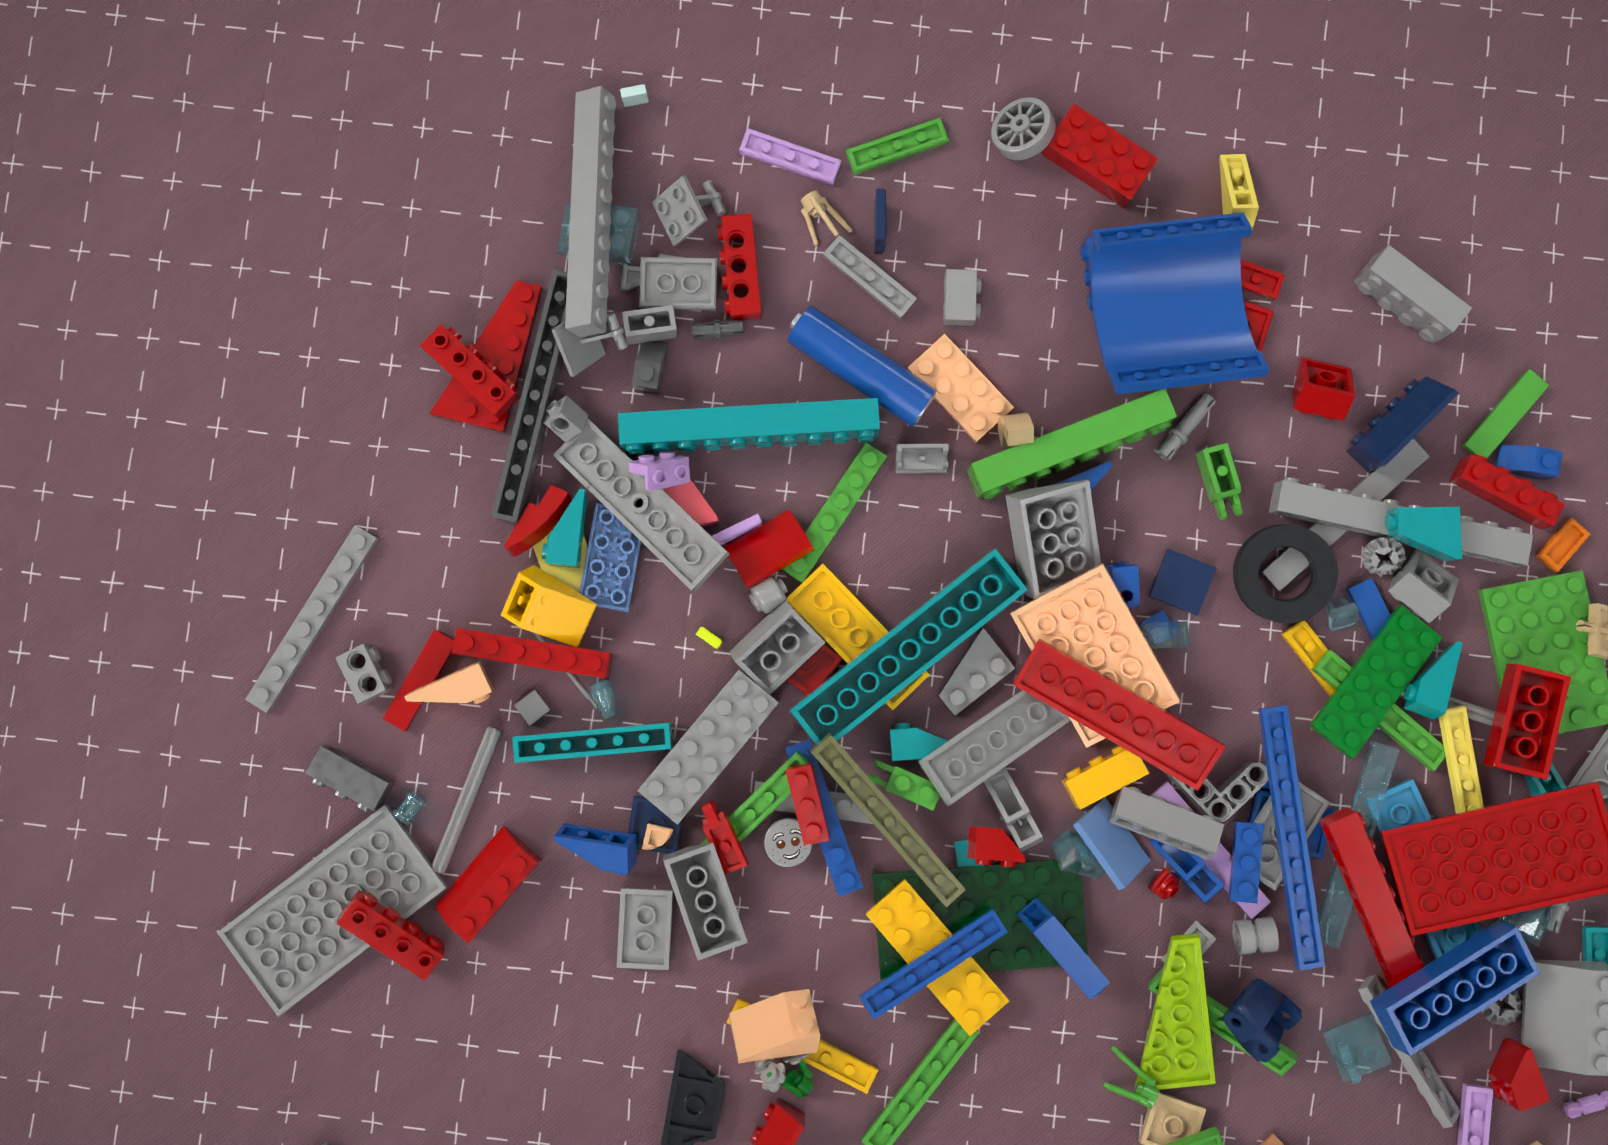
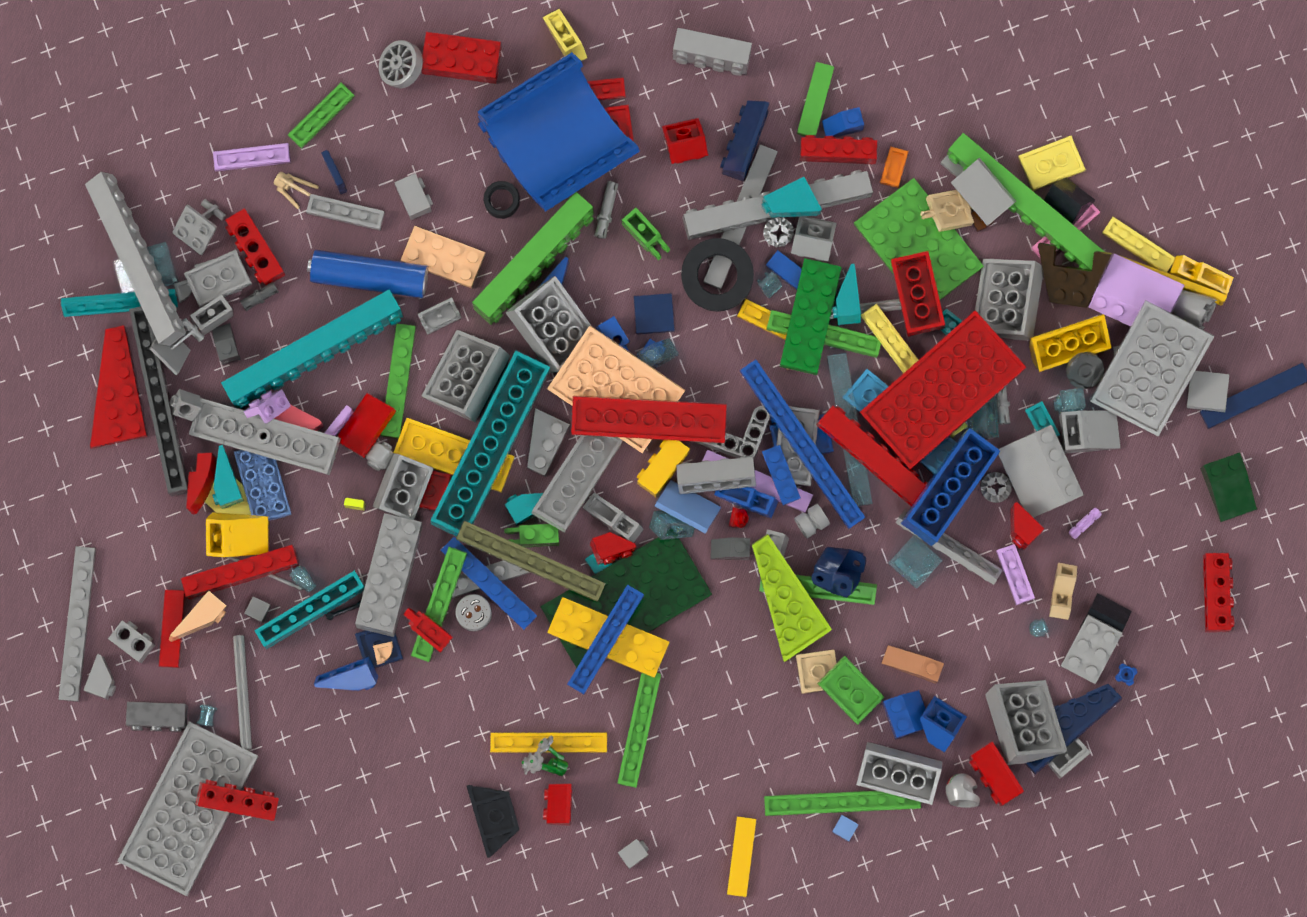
camera: 30 degrees left, 5 degrees down
red brick [420,324,520,419] -> none
red slope [435,826,543,943] -> none
light grey plate [616,887,674,970] -> none
light aqua tile [620,84,649,107] -> none
light grey slope [663,842,748,961] -> none
light nougat slope [729,989,820,1063] -> none
red plate [785,762,831,846] -> none
tan brick [998,413,1034,449] -> none
blue slope [1017,897,1110,1000] -> none
bright green plant [1103,1046,1160,1109] -> none
none -> teal plate [61,289,178,317]
none -> light grey slope [84,654,116,700]
none -> black hinge [326,601,361,620]
none -> light grey slope [422,330,511,422]
none -> black tyre [483,181,520,219]
none -> dark grey slope [711,538,750,560]

